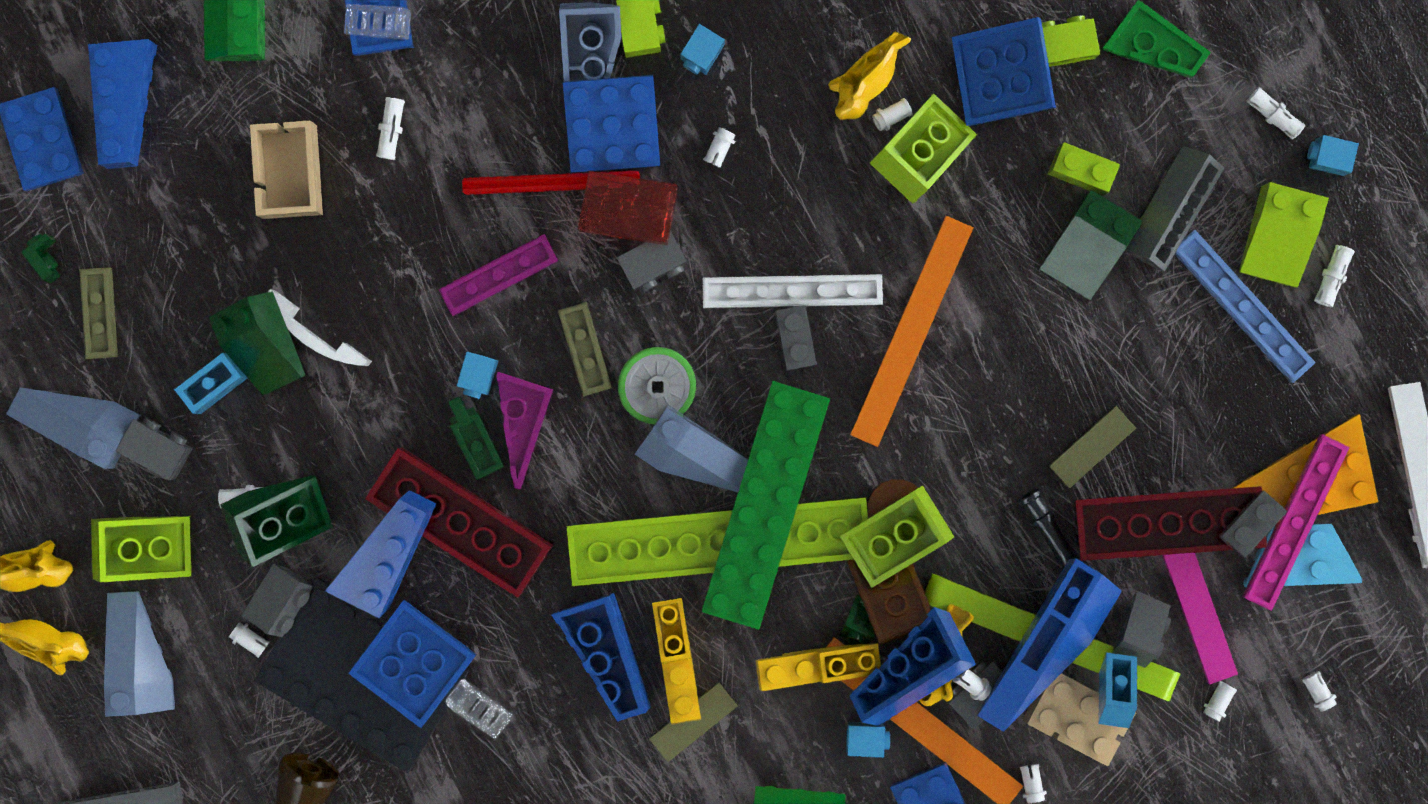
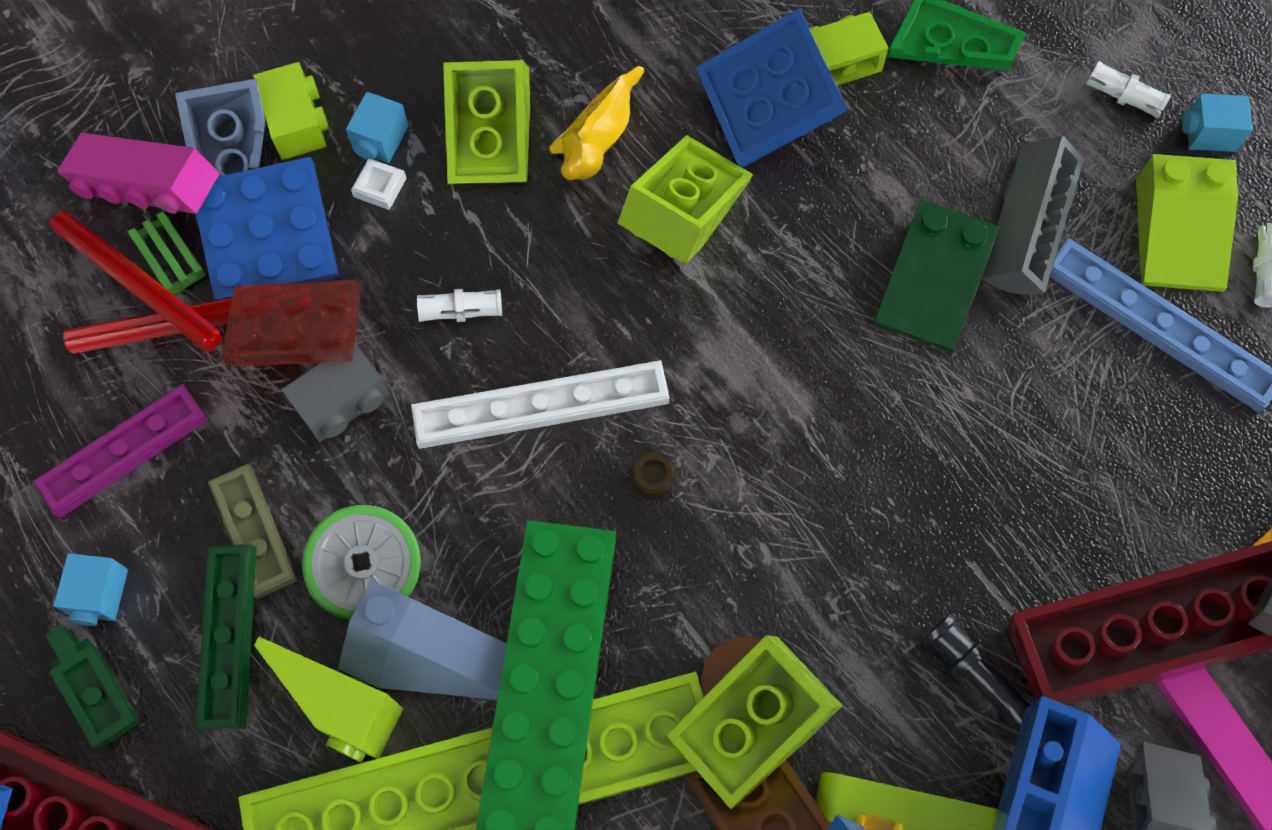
camera: 10 degrees left, 20 degrees down
magenta wing [496,372,553,489] -> none
white pin [703,127,735,168] -> none
dark grey brick [775,305,817,371] -> none
orange tile [850,216,974,447] -> none
white pin [872,98,913,131] -> none
lime brick [1048,142,1120,196] -> none
olive tile [1048,406,1136,488] -> none
none -> red axle [49,210,223,352]
none -> dark pink brick [57,133,220,214]
none -> bright green tile [128,211,206,295]
none -> dark green tile [195,544,257,730]
none -> lime slope [254,637,404,763]
none -> white tile [351,158,406,210]
none -> white pin [417,289,502,322]
none -> lime slope [443,60,530,184]
none -> dark brown tile [632,452,675,497]

